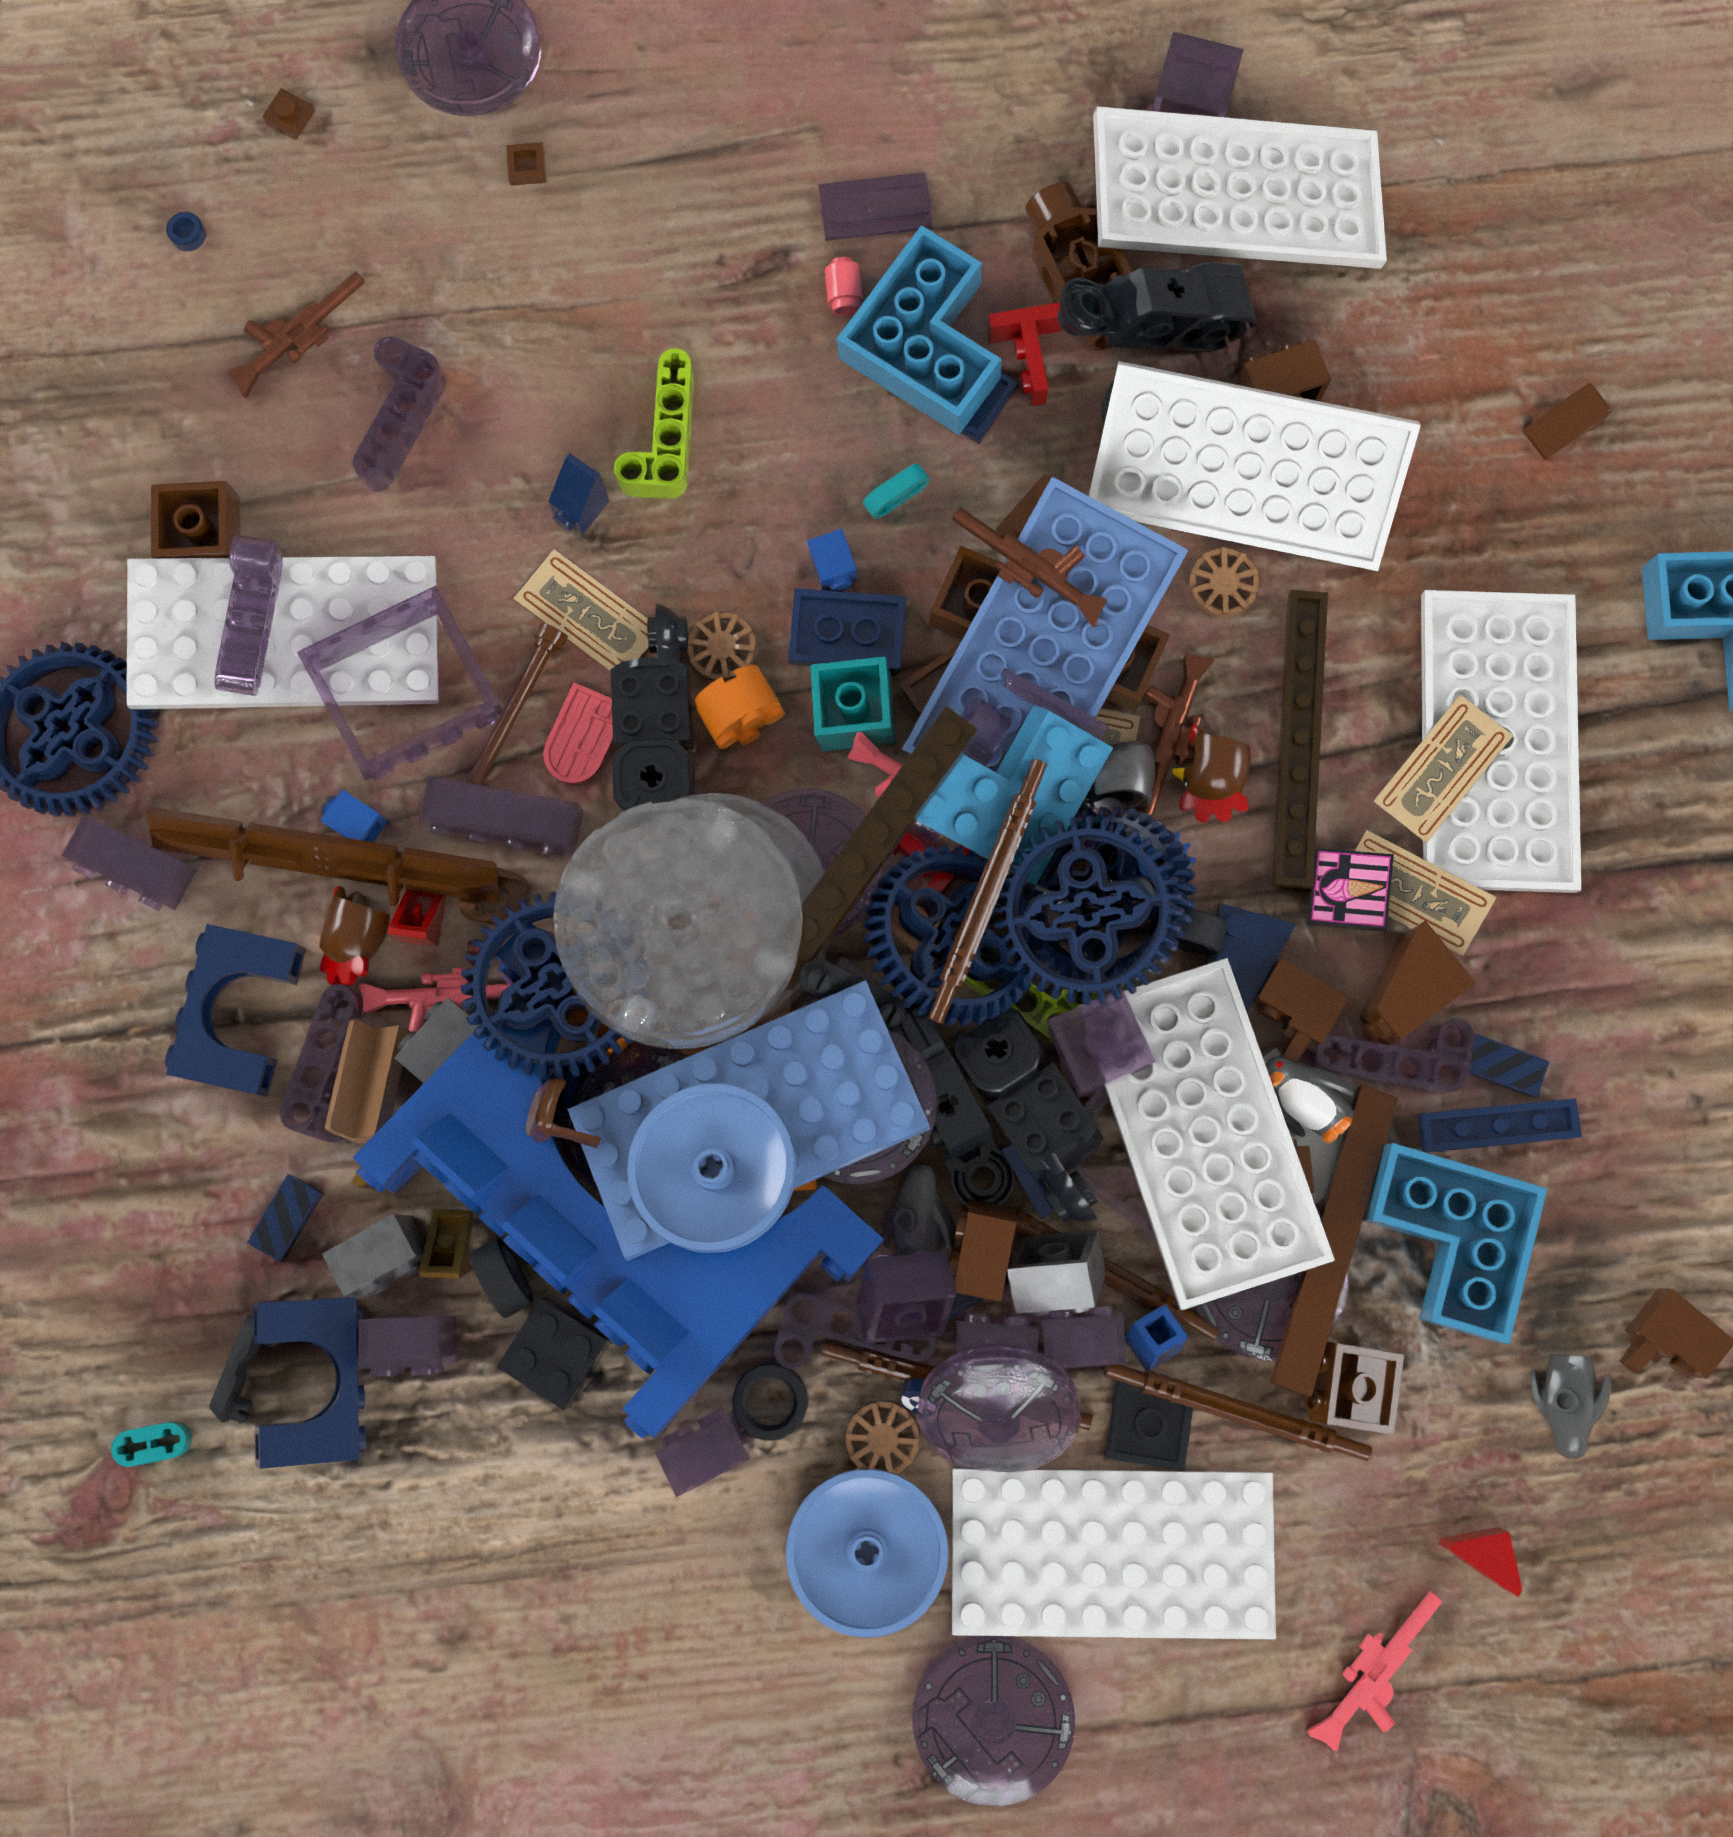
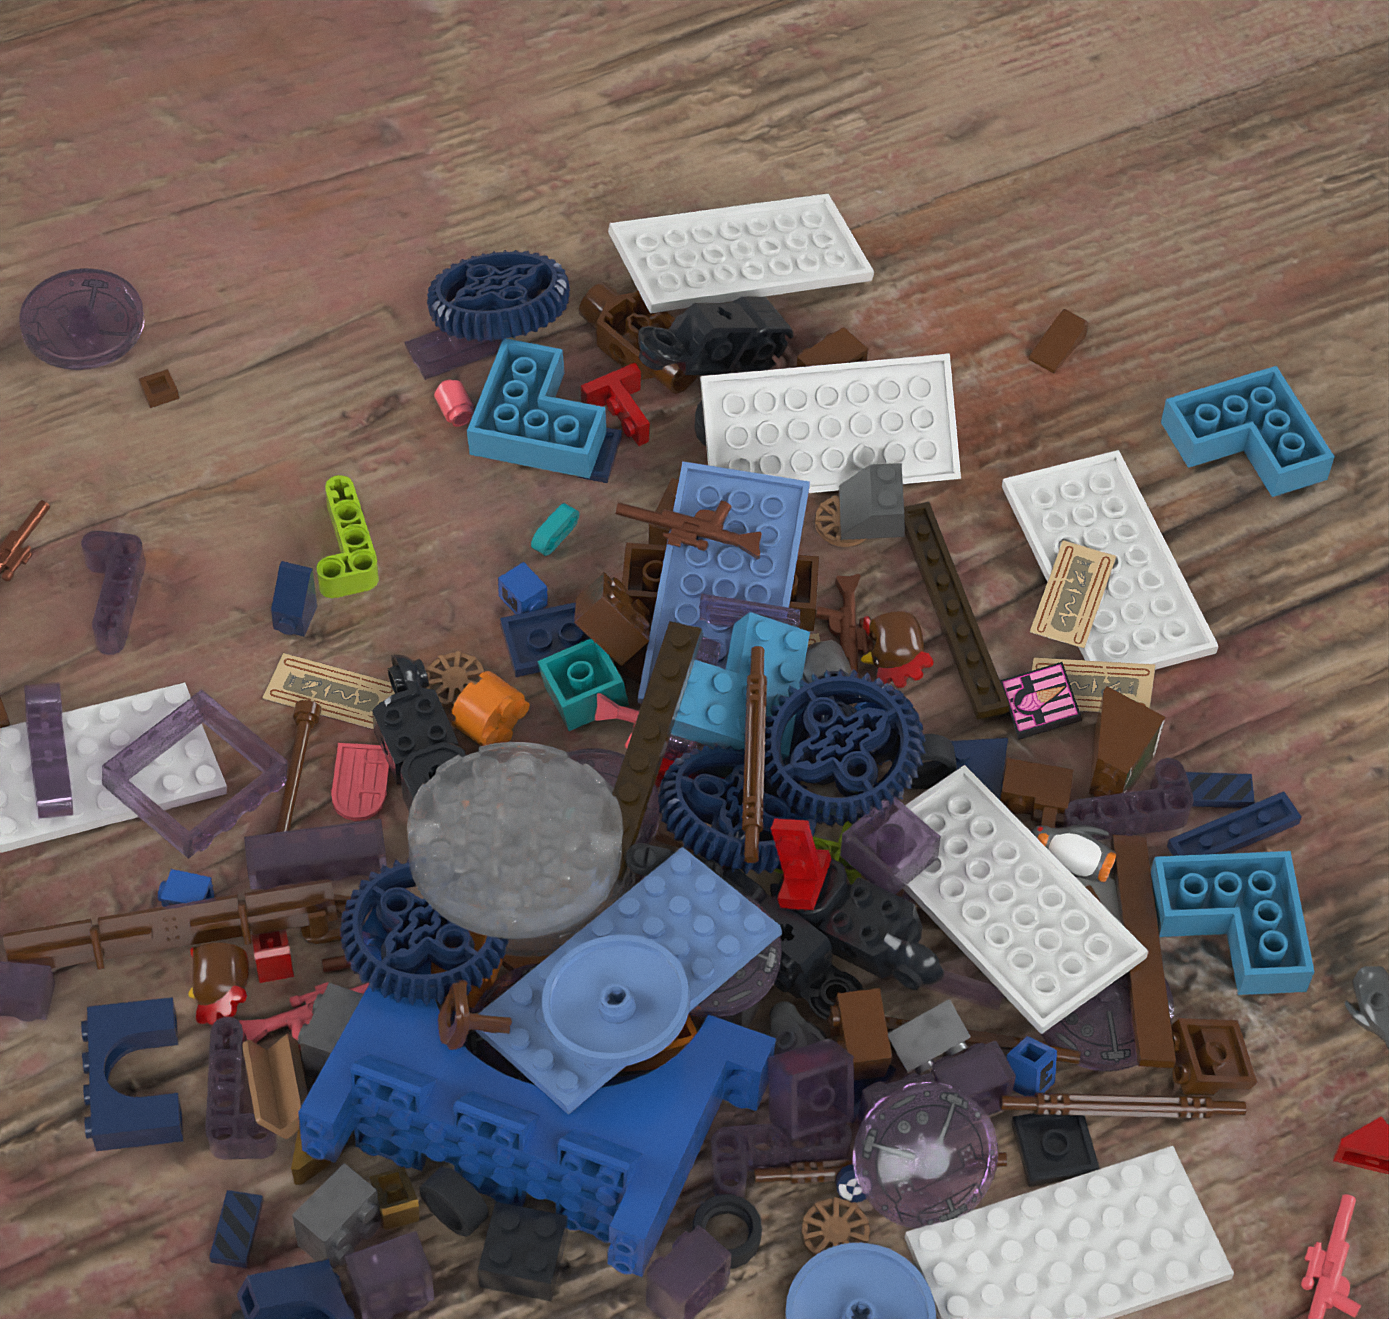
camera: 25 degrees left, 25 degrees down
dark blue tile [1002,1144,1055,1219] -> none
clear purple brick [1152,32,1244,118] -> none
none -> dark blue gear [427,250,570,342]
none -> reddish brown brick [574,572,650,666]
none -> red bracket [771,819,831,910]
none -> dark grey slope [839,463,905,540]

